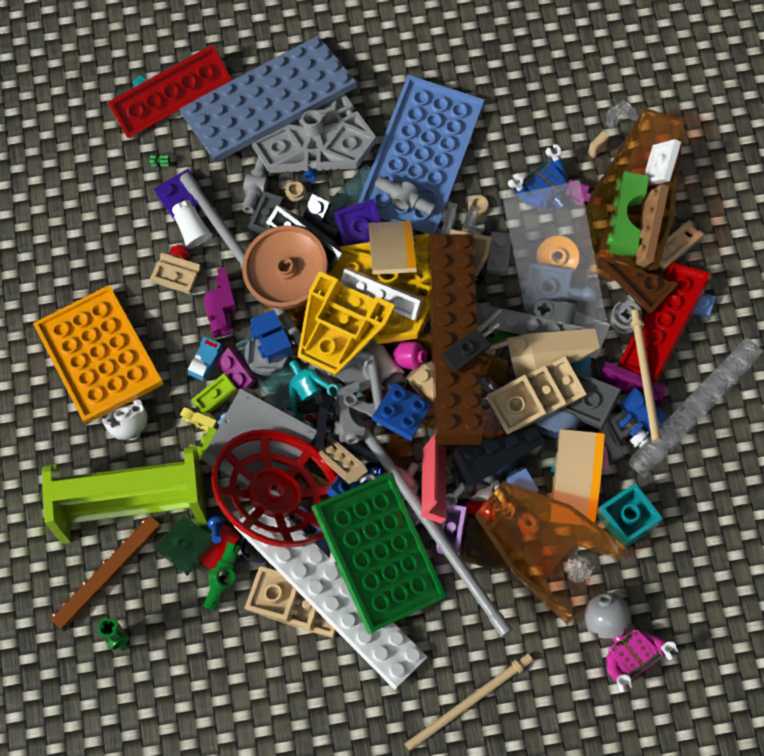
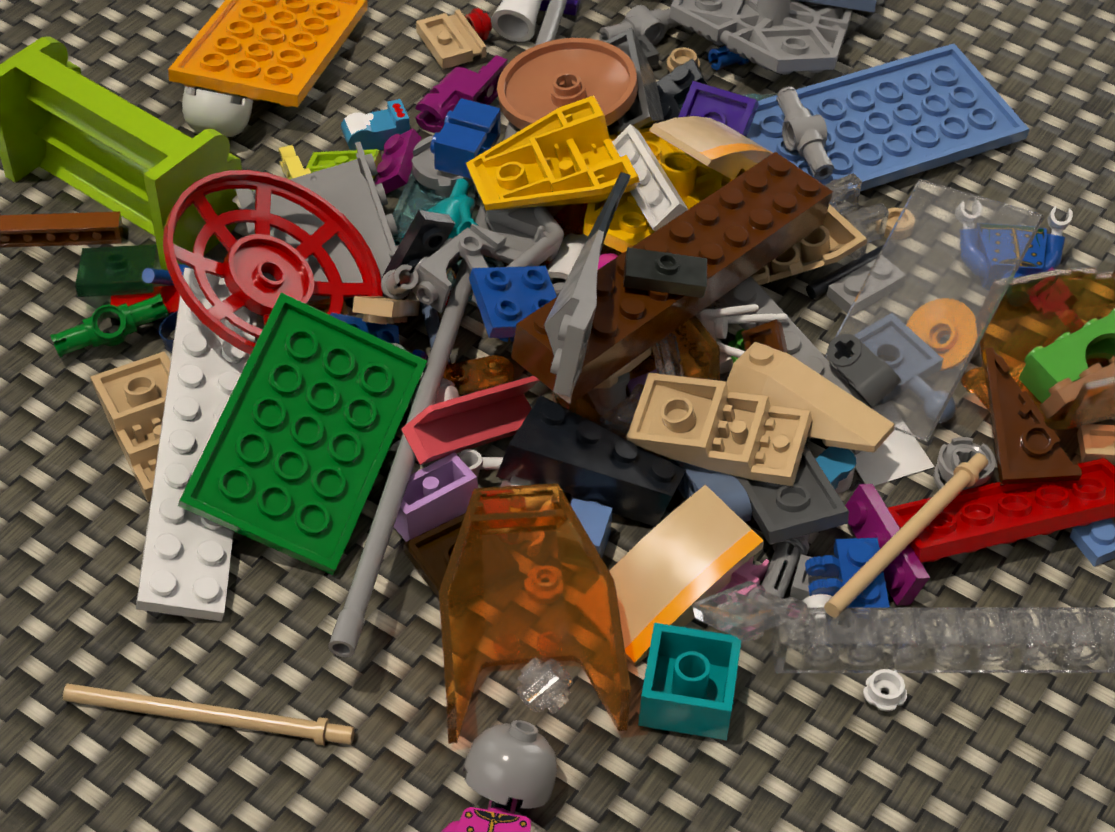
camera: 40 degrees right, 20 degrees down
none -> light grey pin [381,265,419,300]
none -> light grey plate [544,172,631,397]
none -> clear plate [692,581,808,641]
none -> reddish brown tile [742,319,788,353]
none -> white plate [863,669,907,711]

